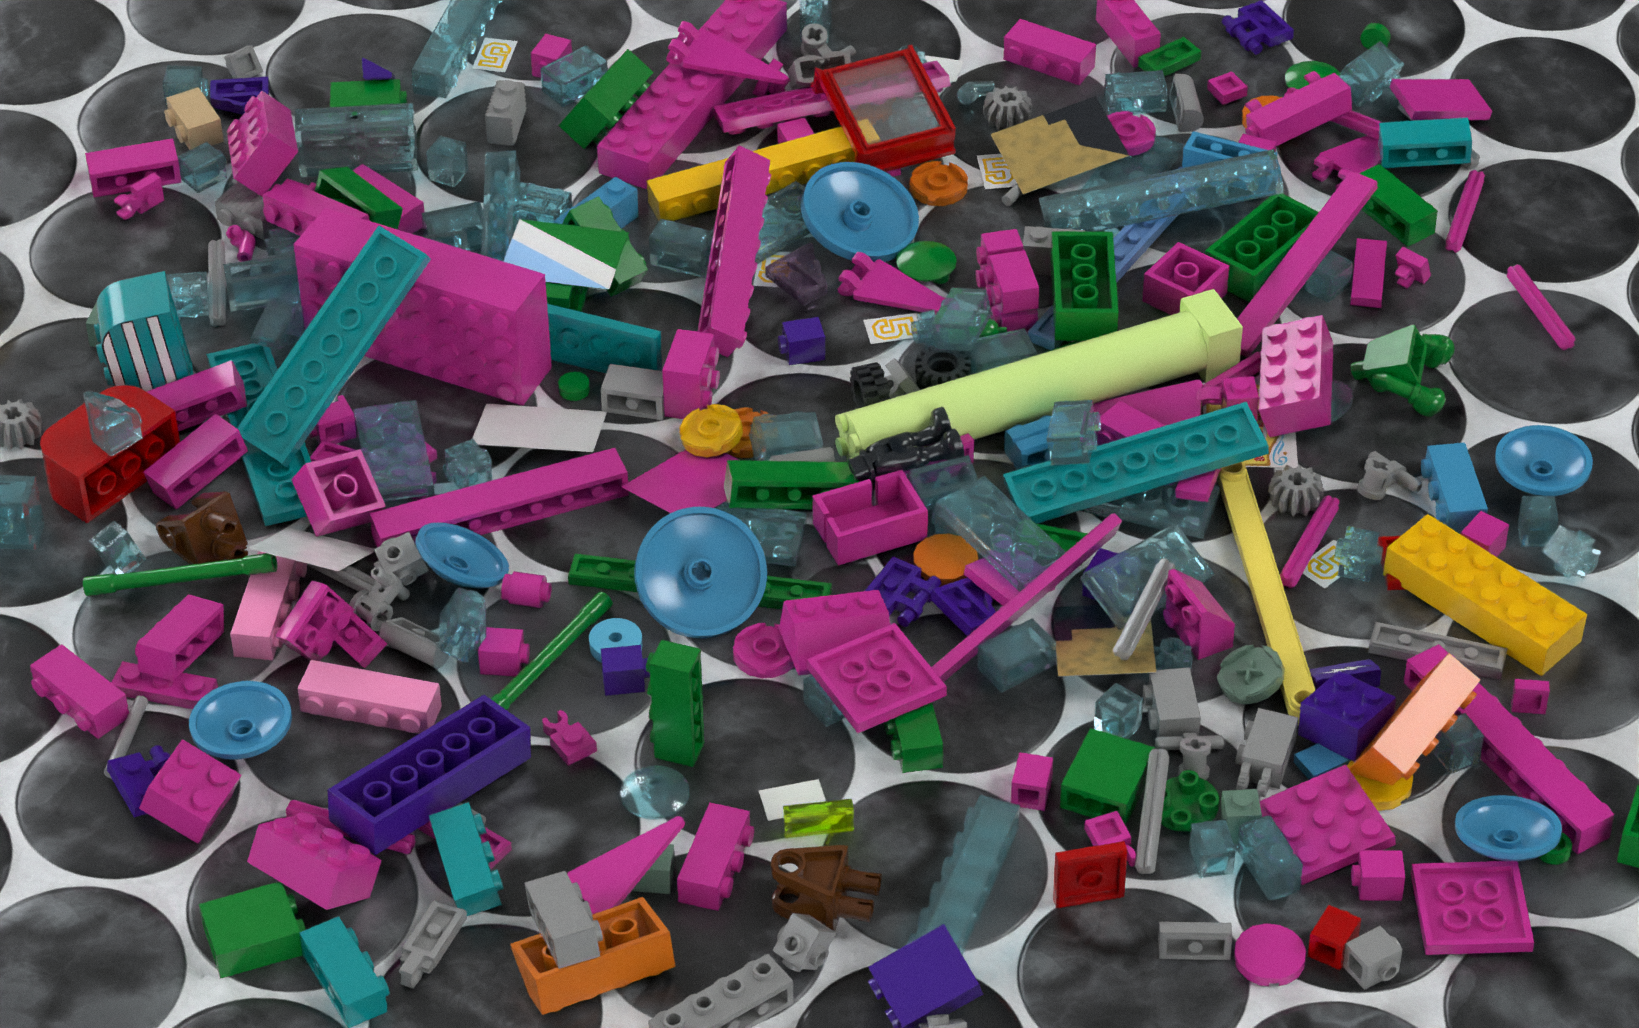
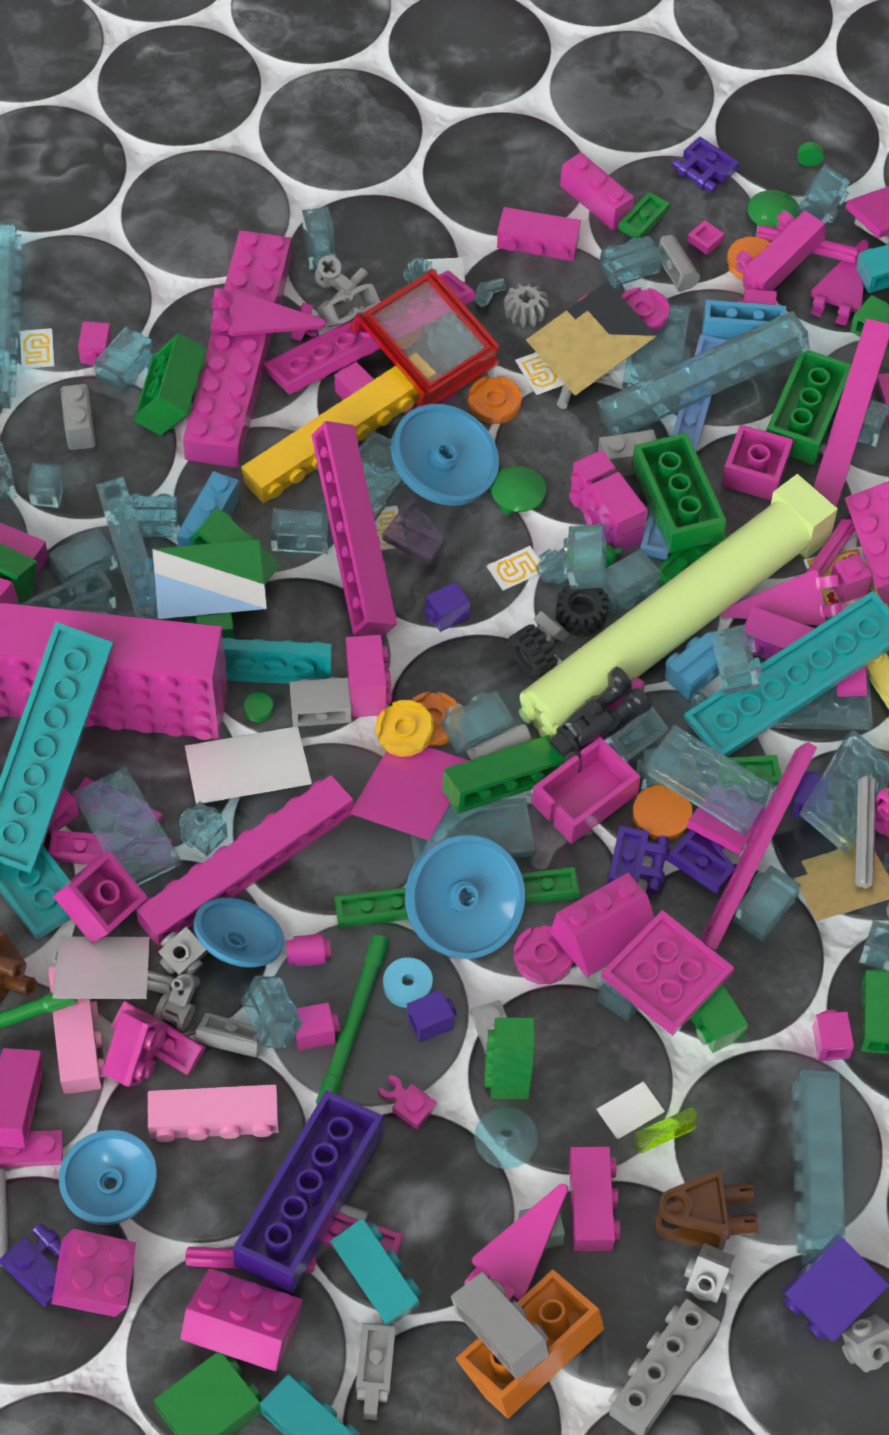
camera: 20 degrees left, 15 degrees up
dark pink flag [838,252,964,319] -> none

